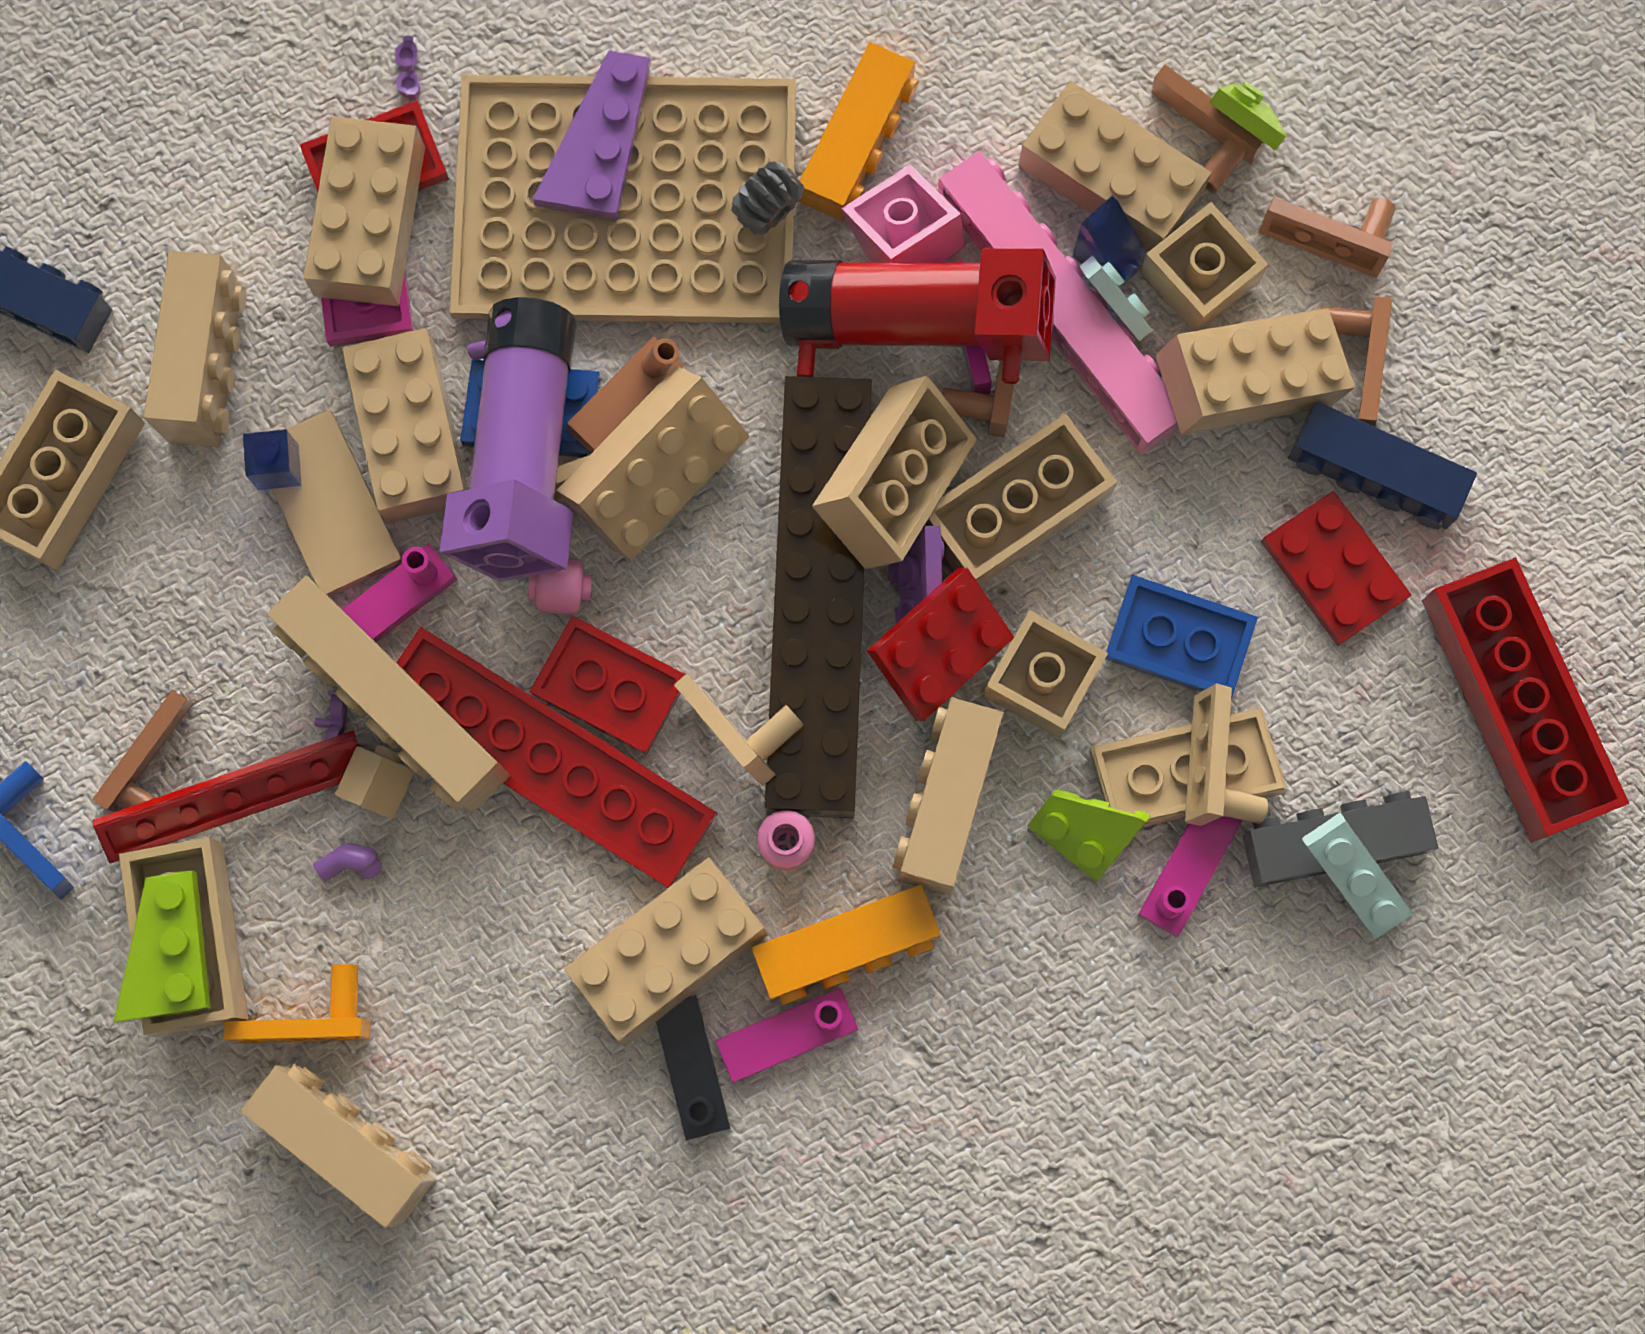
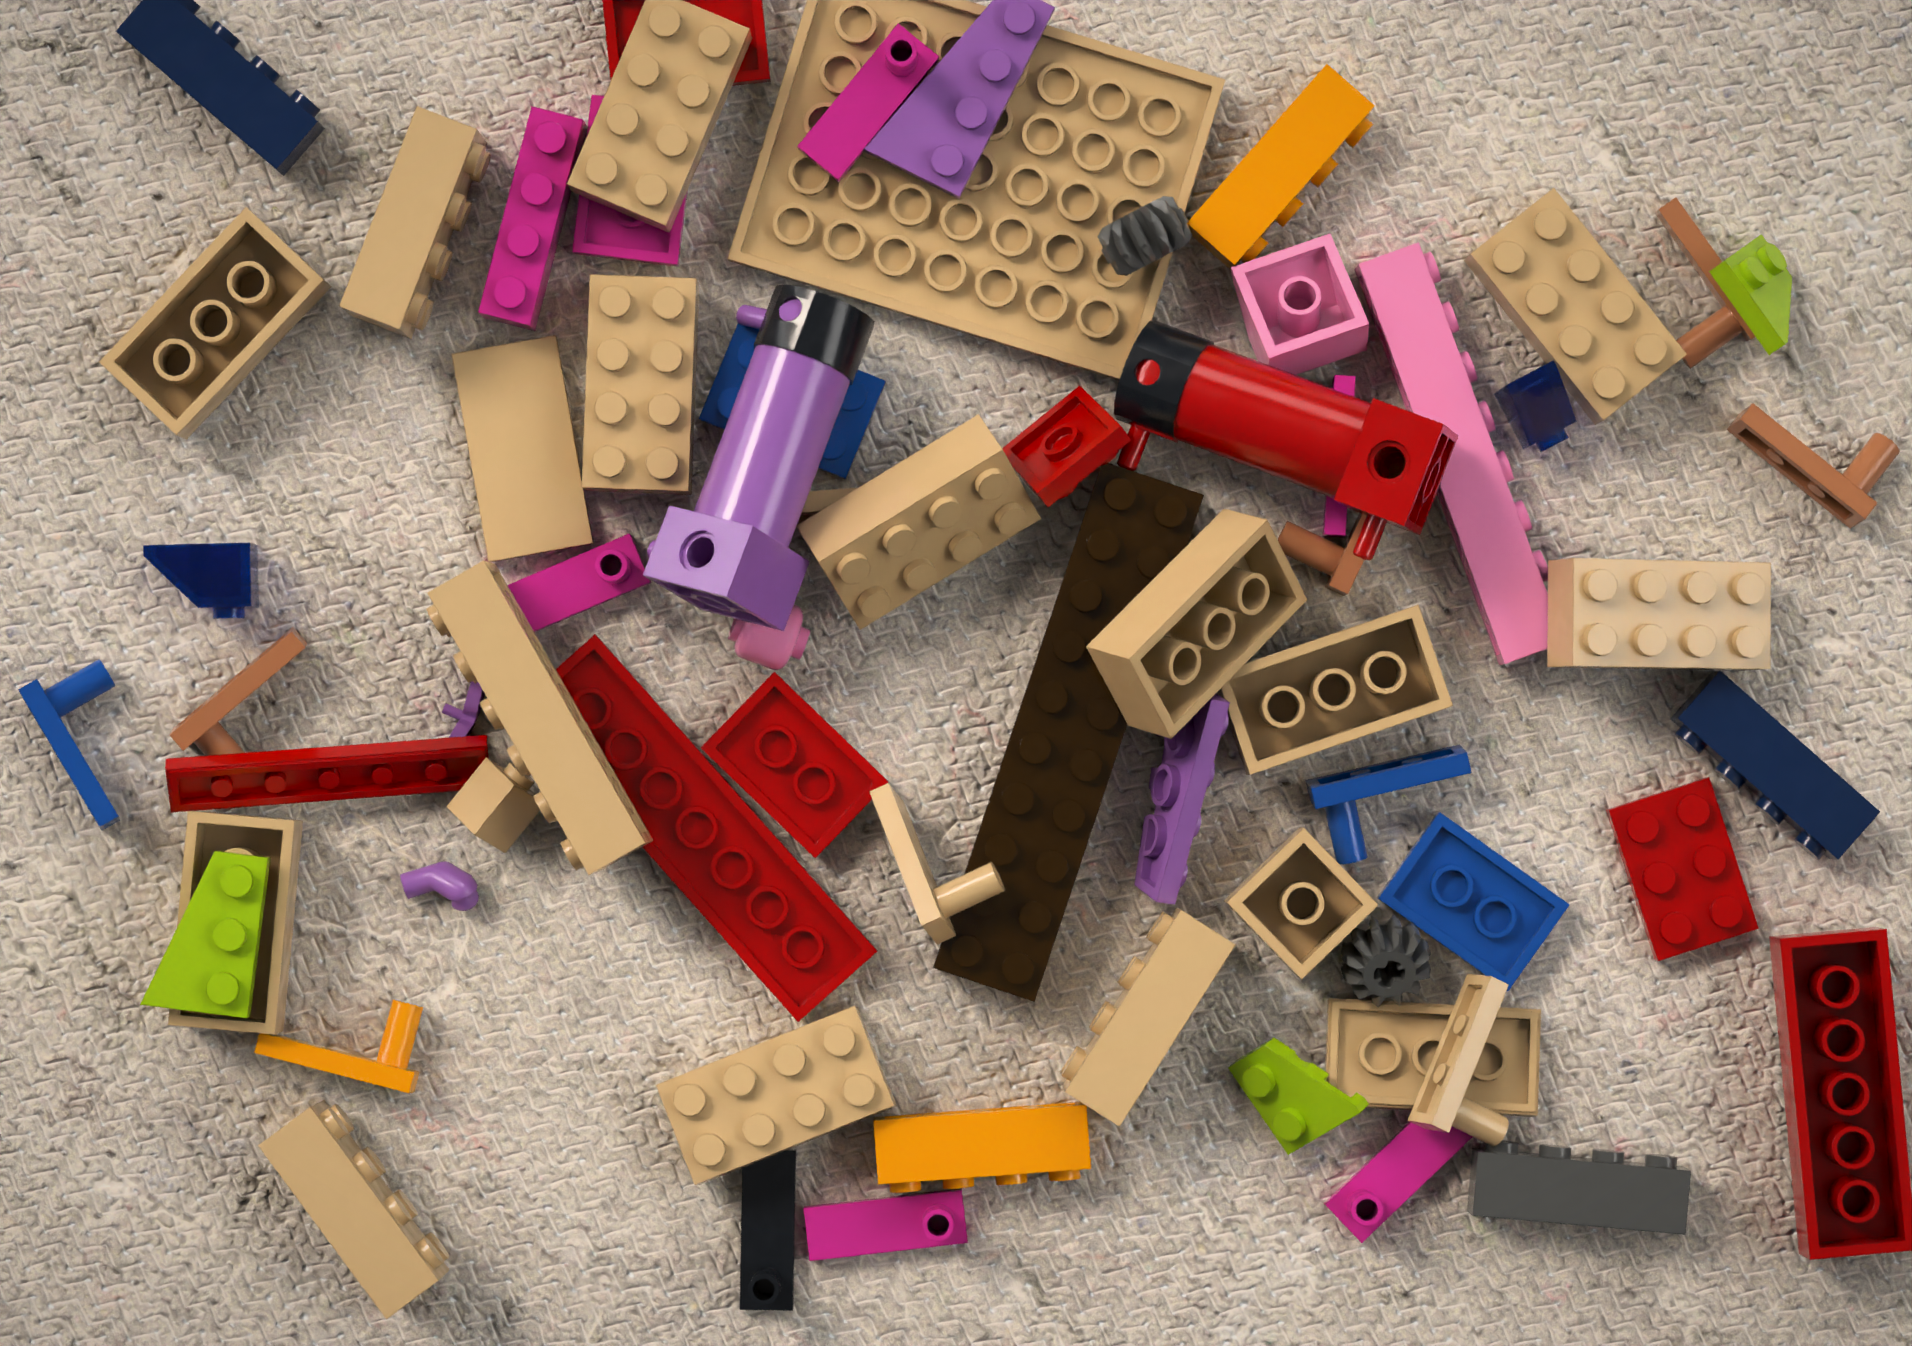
camera: 15 degrees right, 10 degrees up
clear blue brick [243,429,302,490] -> none
nougat piece [564,336,684,454] -> none
bright pink head [757,810,815,871] -> none
red plate [867,567,1014,721] -> none
light aqua plate [1079,255,1153,341] -> none
tan brick [1140,202,1269,331] -> none
light aqua plate [1302,813,1413,939] -> none
nougat piece [1320,296,1392,427] -> none
none -> clear blue slope [143,542,259,619]
none -> dark pink brick [478,106,588,331]
none -> dark pink piece [797,23,939,182]
none -> red plate [1002,385,1131,508]
none -> blue piece [1305,744,1472,864]
none -> dark grey gear [1341,914,1431,1007]

